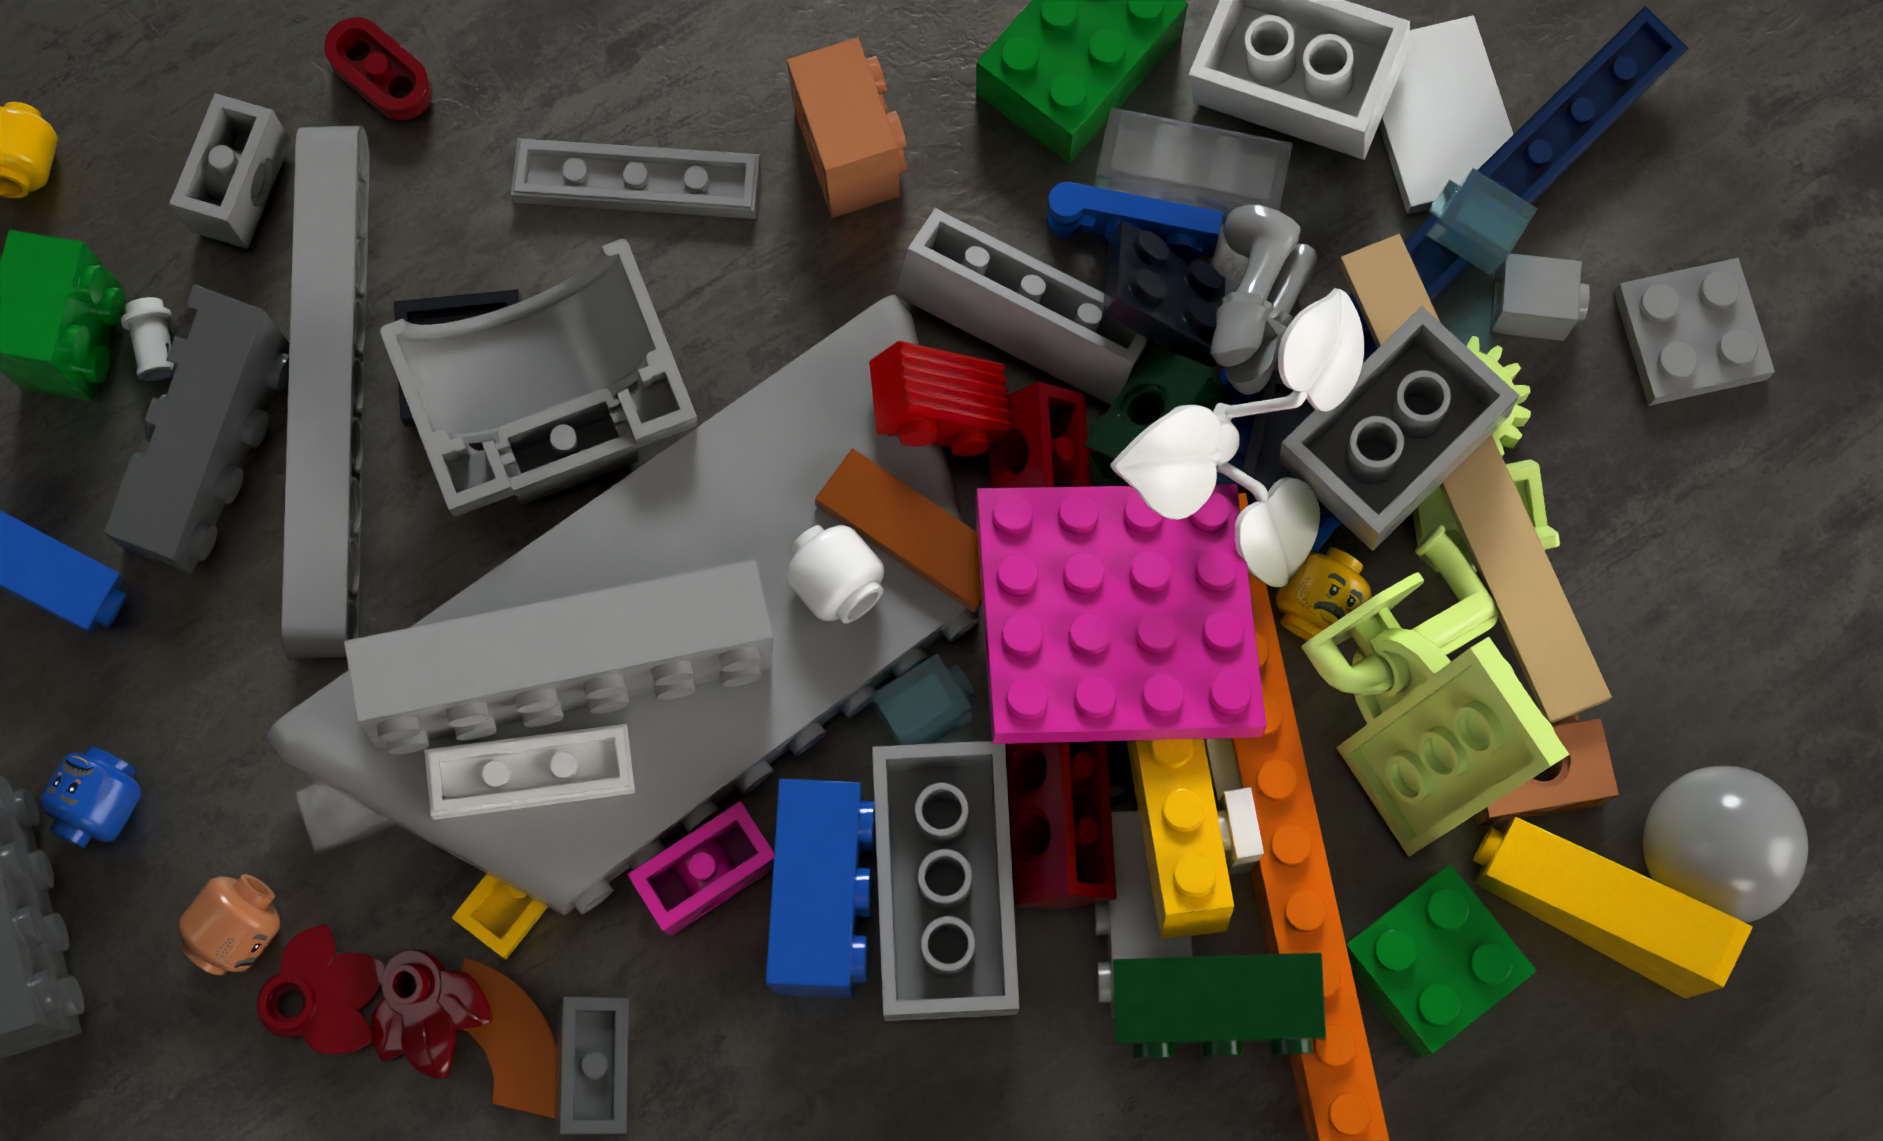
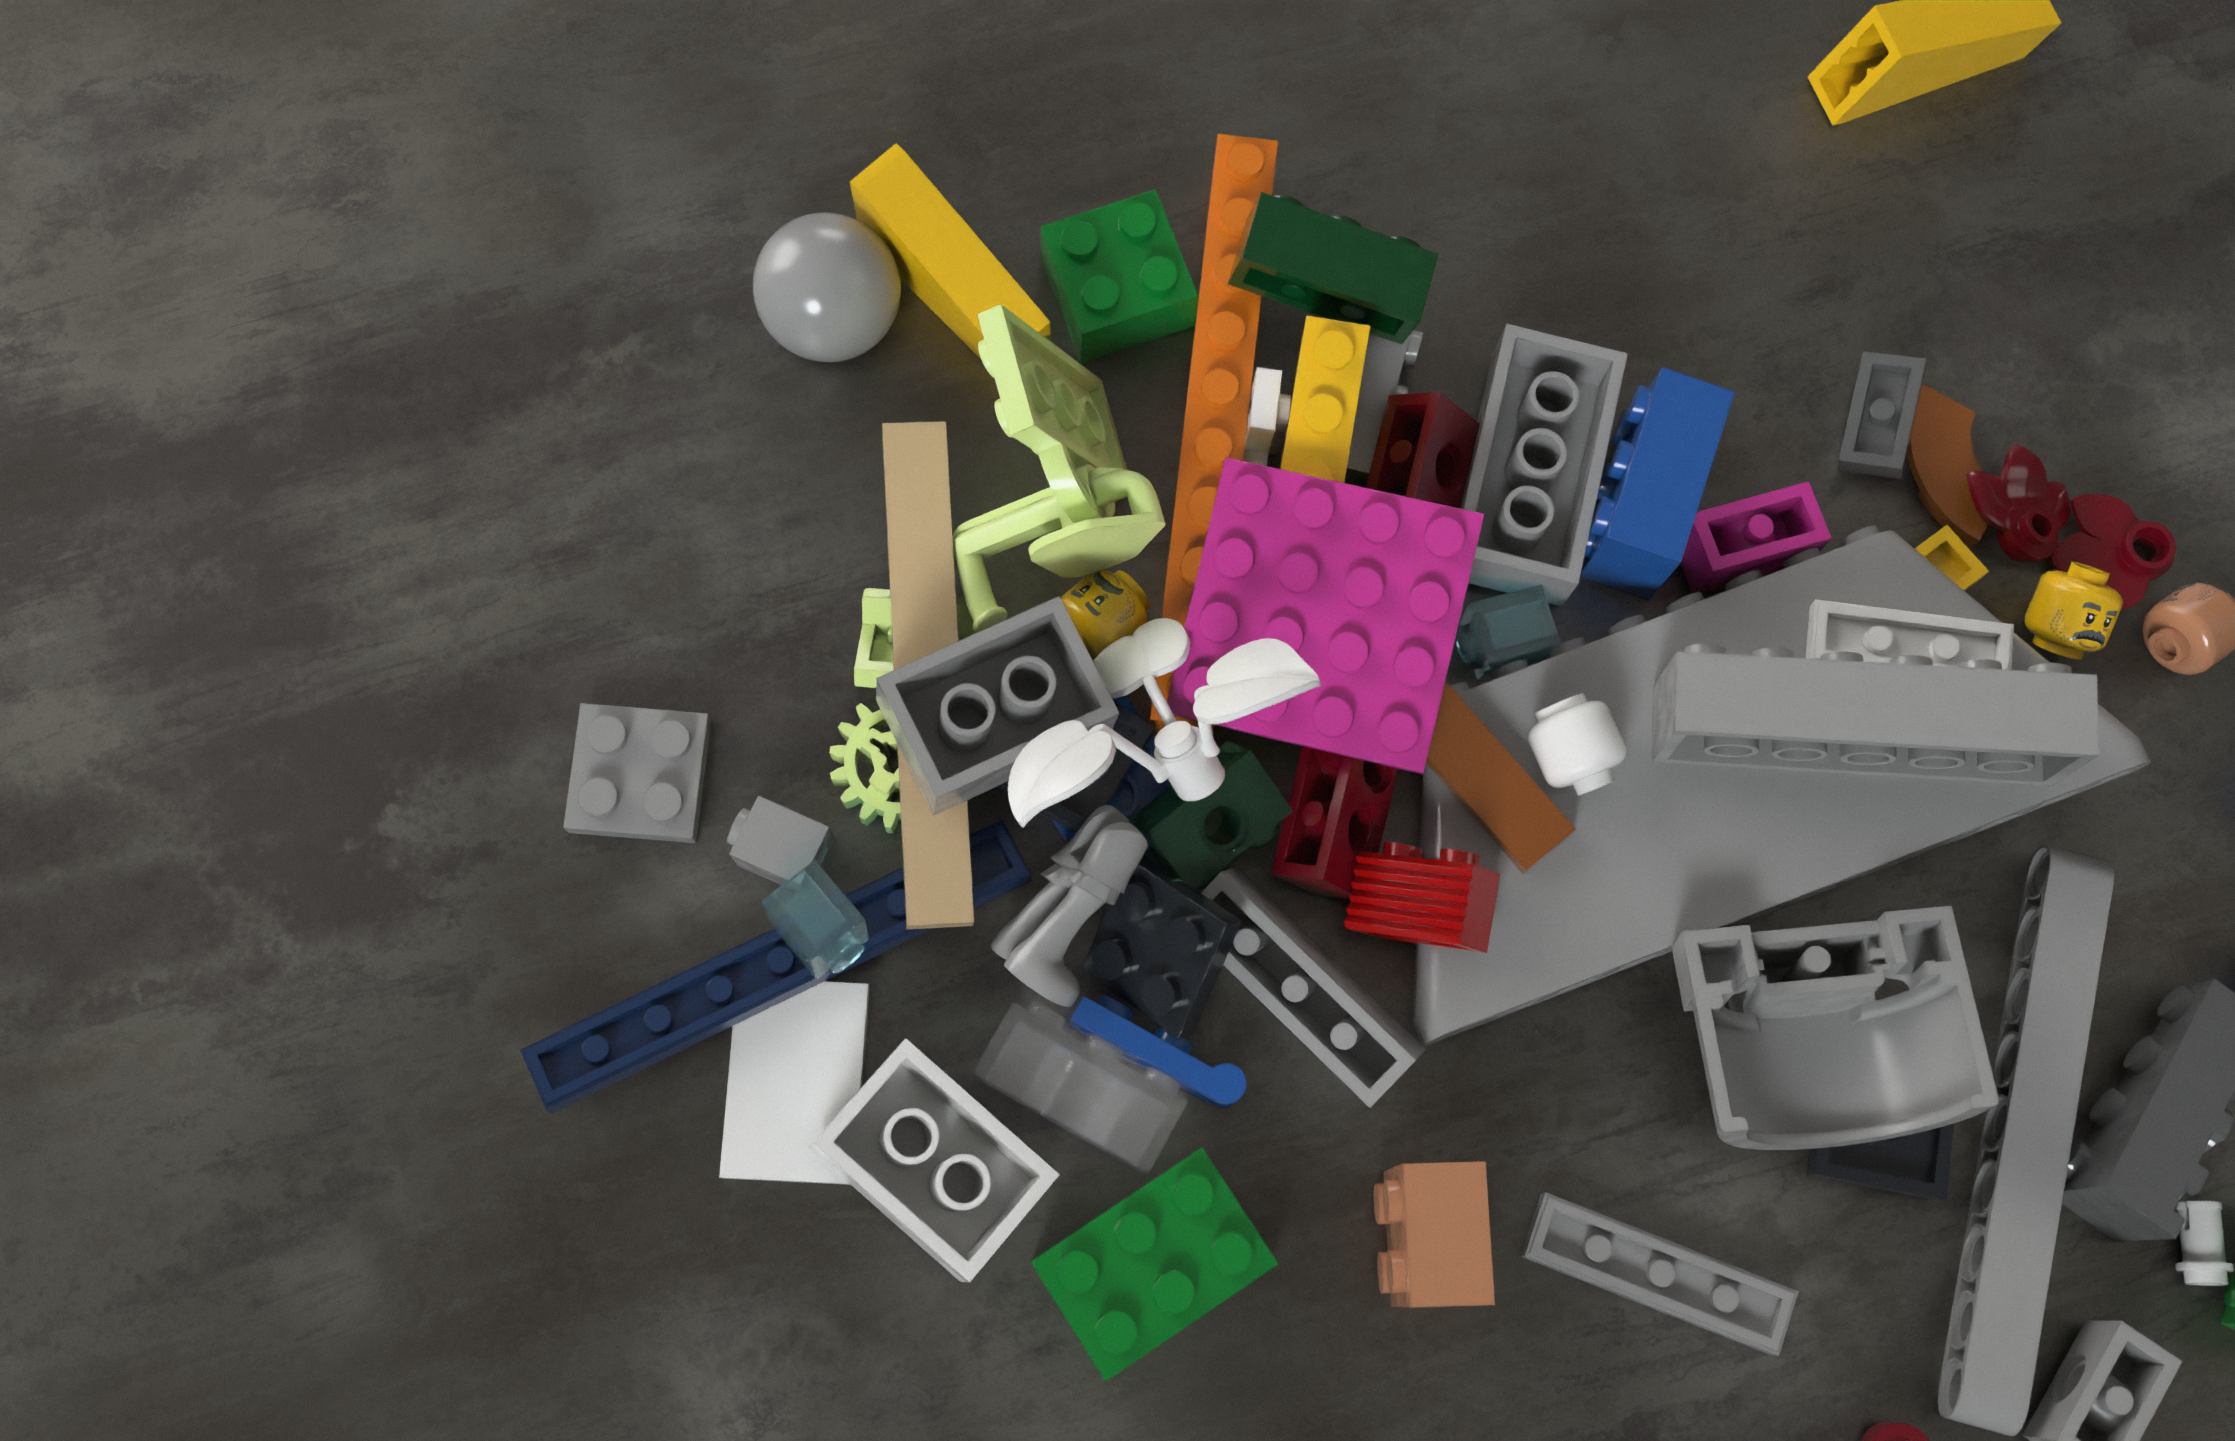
camera: 170 degrees left, 0 degrees up
nougat brick [1474,713,1619,827] -> none
none -> yellow head [2024,562,2123,660]

